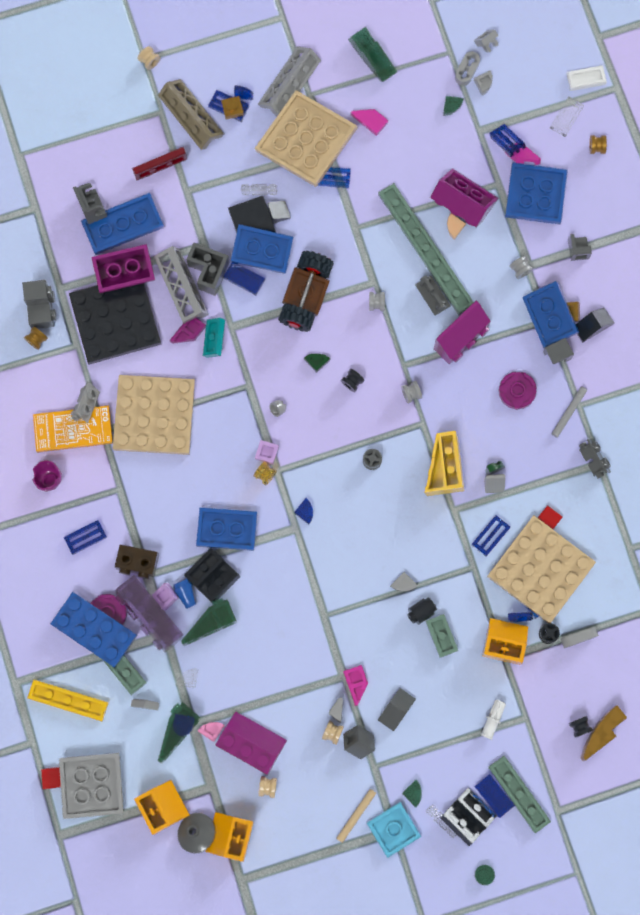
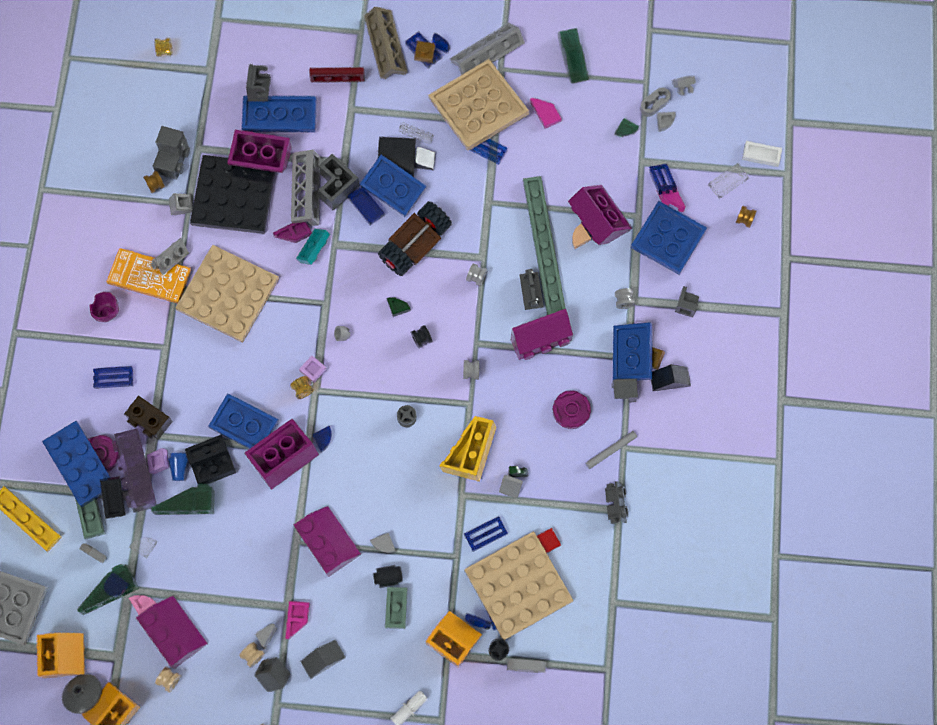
camera: 20 degrees right, 5 degrees down
none -> black tile [100,476,126,519]
none -> light grey slope [169,193,193,215]
none -> magenta slope [244,419,319,490]
none -> magenta slope [294,506,361,577]

